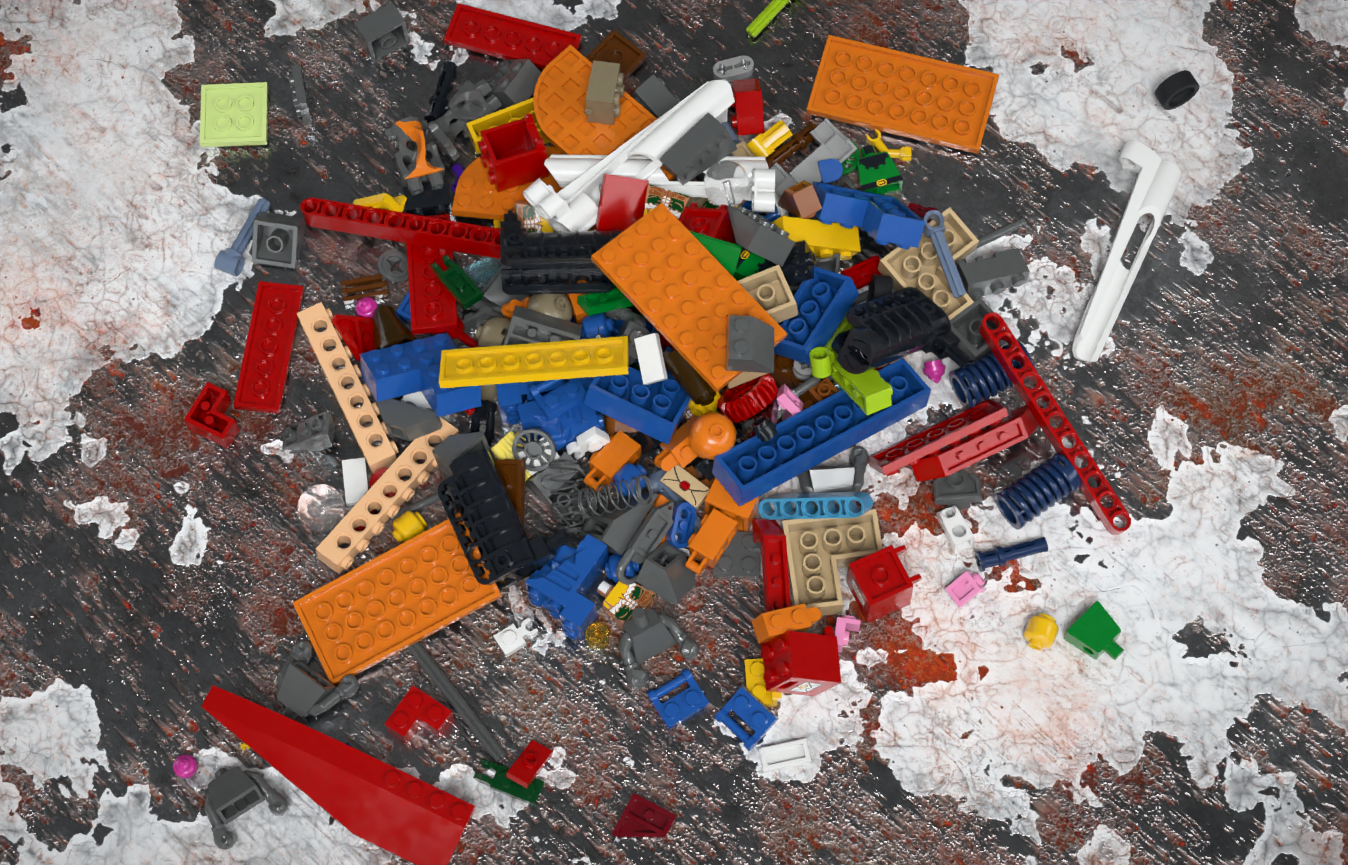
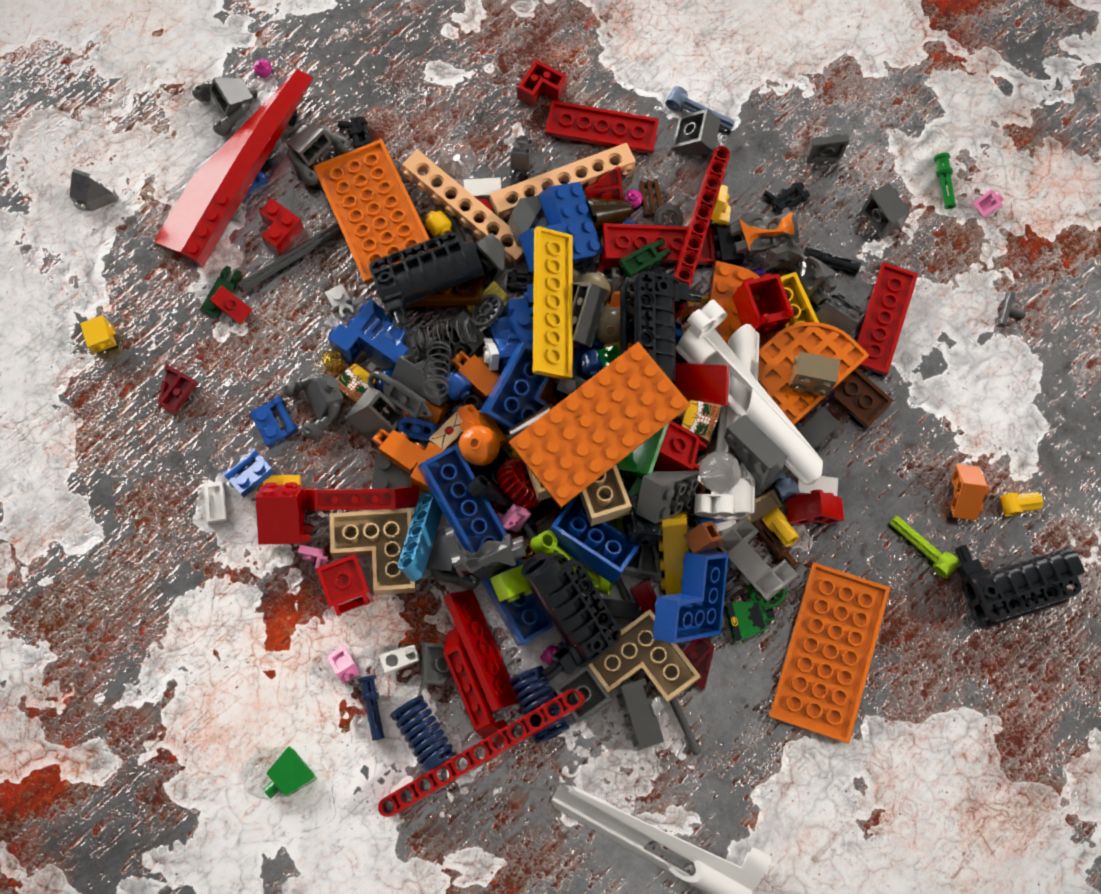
camera: 85 degrees right, 5 degrees up
yellowish green plate [200,82,269,147] -> none
white tile [634,333,668,385] -> none
light grey beam [713,55,754,82] -> none
dark grey slope [726,315,774,373] -> none
orange brick [752,603,821,644] -> none
blue tile [817,159,843,184] -> none
yellow arm [866,129,912,161] -> none
sand blue axle [923,210,966,298] -> none
yellow head [1023,613,1059,651] -> none
none -> black piece [337,116,374,150]
none -> dark grey hips [444,527,527,580]
none -> black piece [763,182,810,214]

